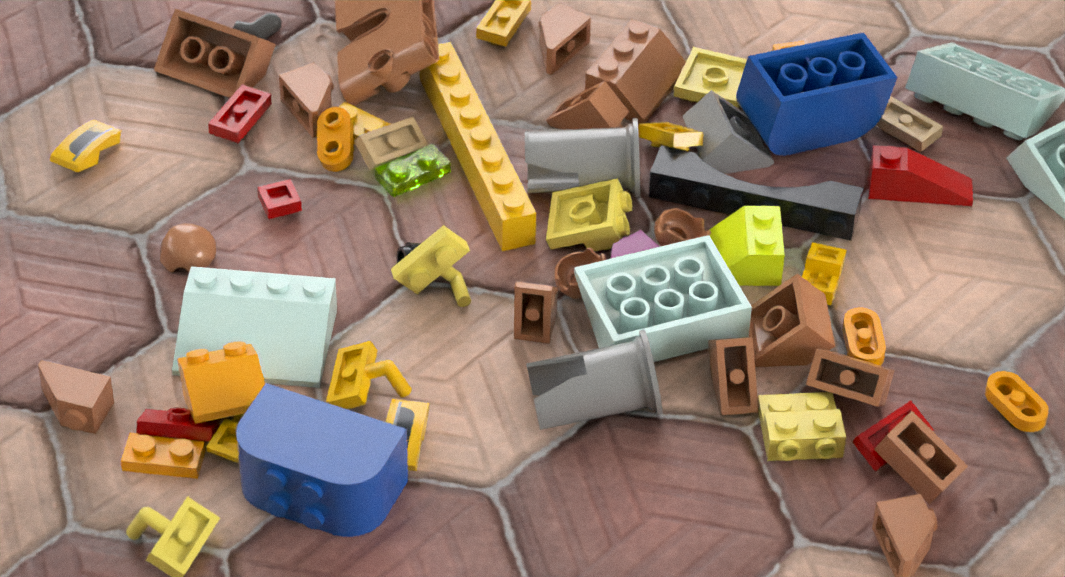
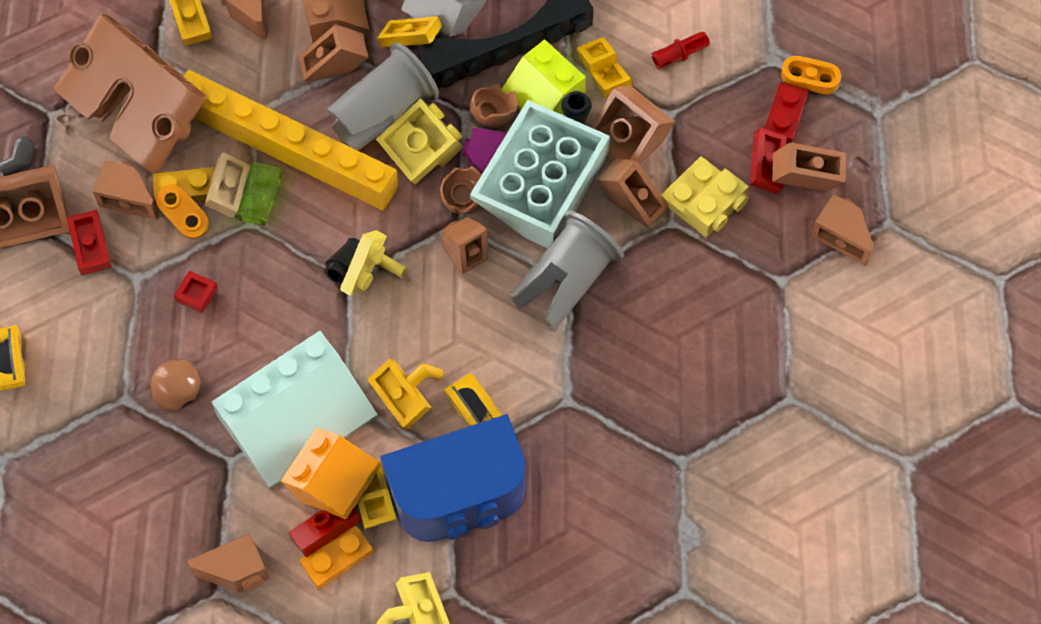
camera: 40 degrees left, 20 degrees up
nougat brick [806,349,895,407] -> none
light orange plate [842,307,886,366] -> none
none -> black cone [561,91,592,125]
none -> red axle [651,32,710,70]
none -> red plate [764,82,809,144]

